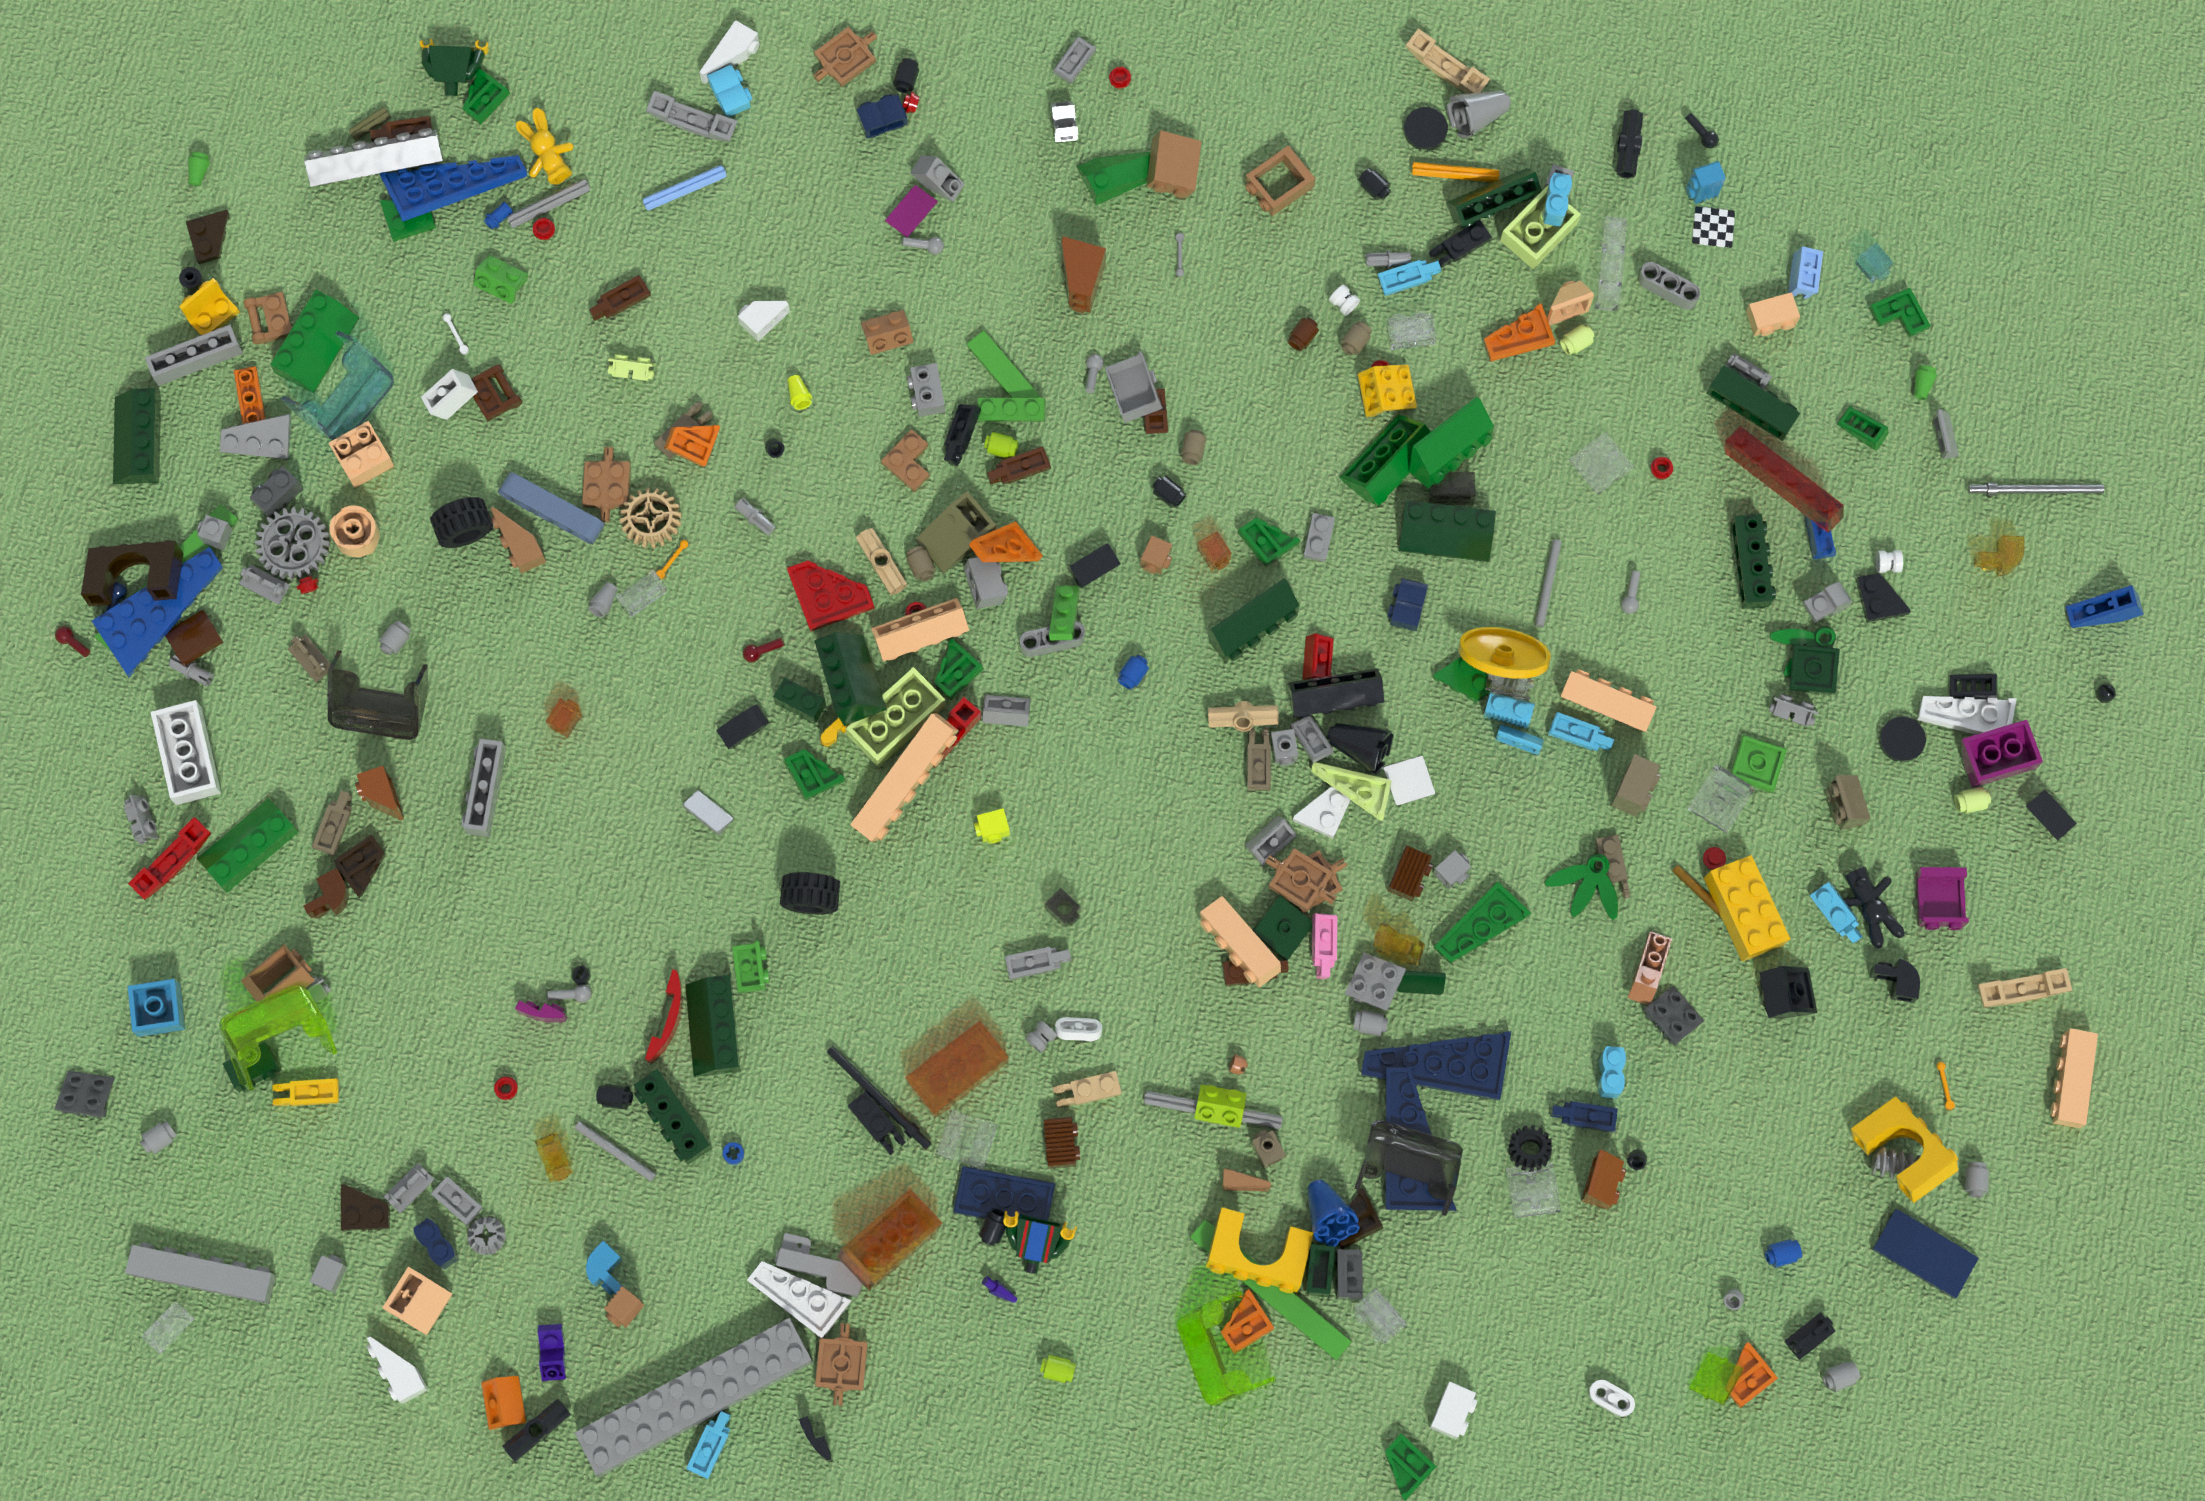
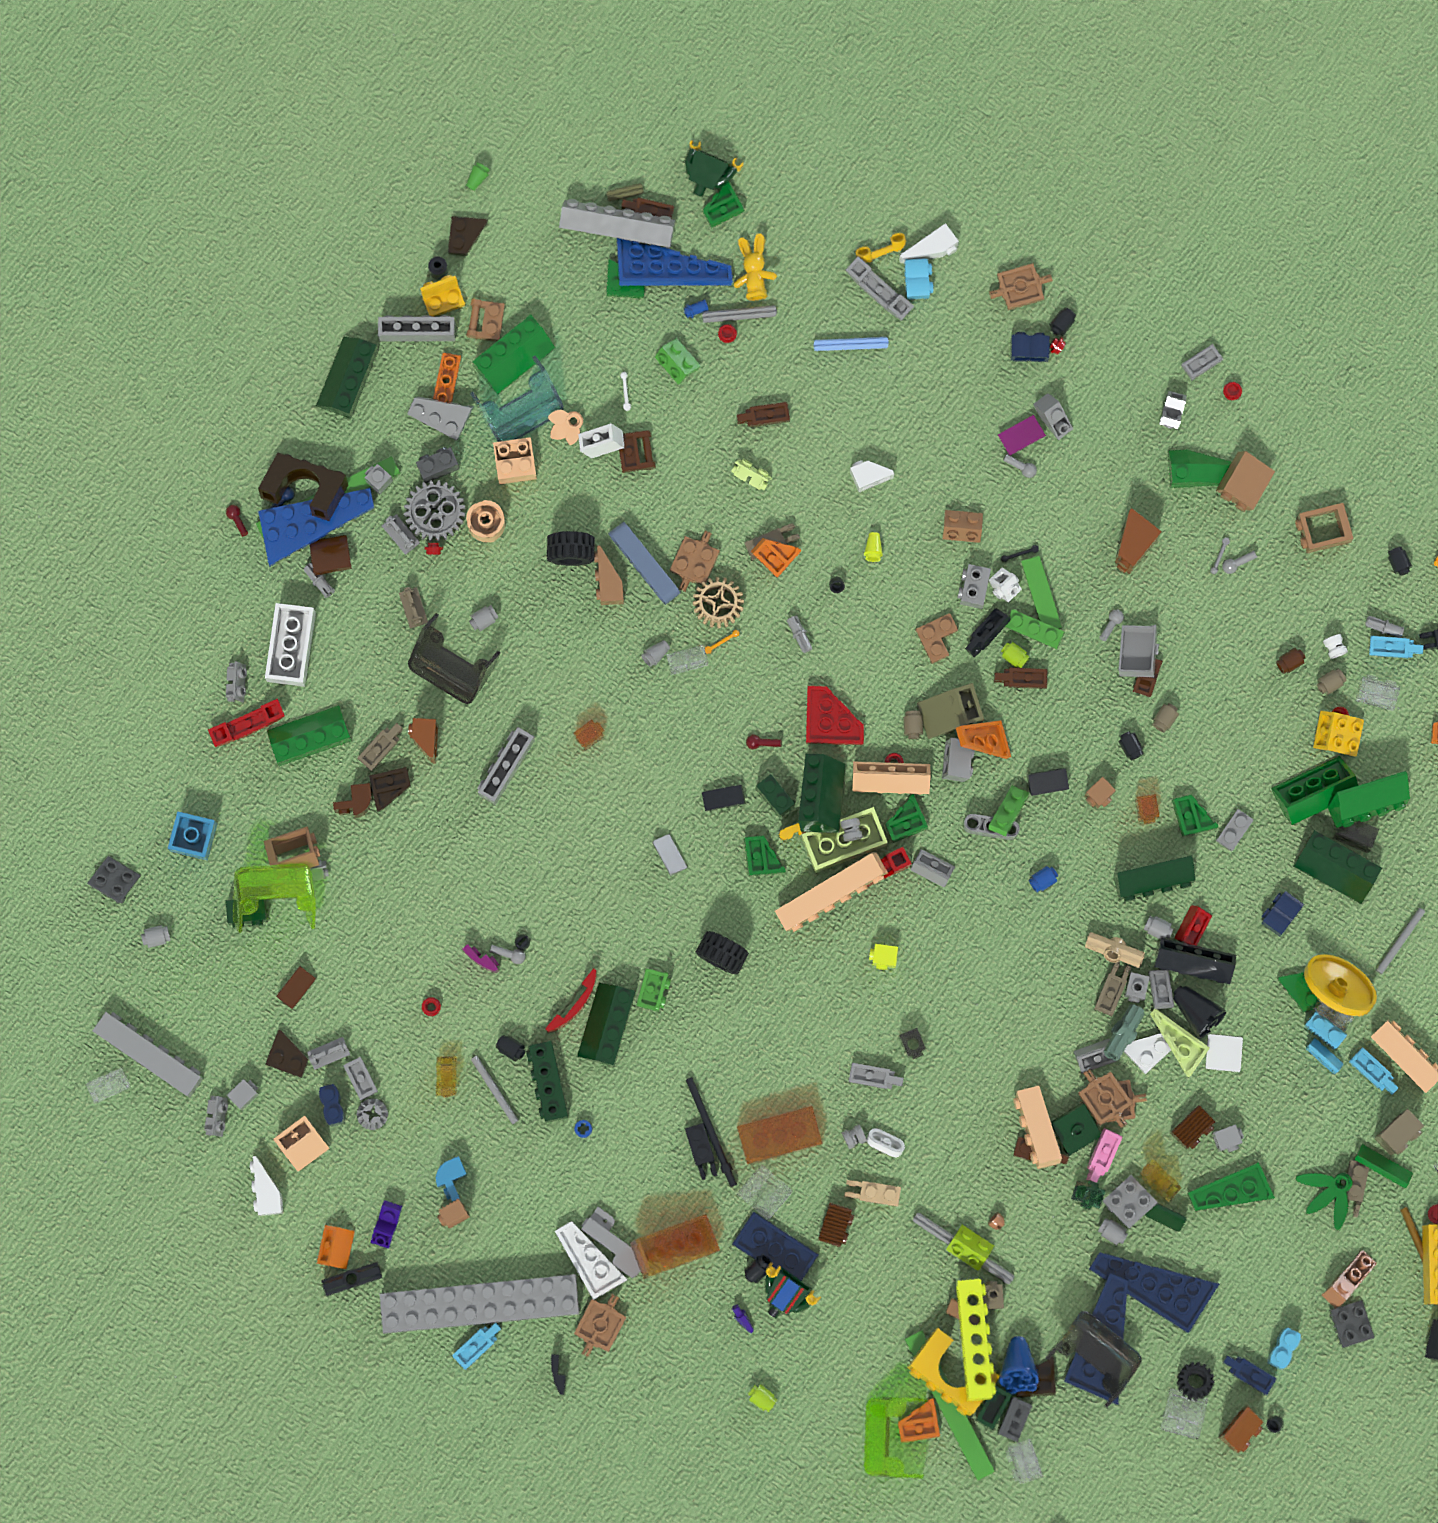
camera: 25 degrees right, 5 degrees up
yellow hinge [272,1079,339,1106] -> none
tan piece [856,528,907,596] -> none
none -> light grey hinge [204,1096,228,1137]
none -> reddish brown slope [276,966,316,1010]
none -> light nougat plate [548,410,583,445]
none -> light grey wheel [840,818,863,842]
none -> yellow bar [856,233,906,263]
none -> neon yellow brick [956,1279,995,1401]
none -> white brick [989,568,1022,602]
none -> black hinge [1001,545,1039,562]
none -> clear green brick [1071,1181,1105,1210]
none -> sand green piece [1104,1004,1145,1061]
none -> light grey brick [1143,916,1173,939]
none -> light grey bar [1222,551,1257,574]
none -> green tile [1355,1144,1413,1189]

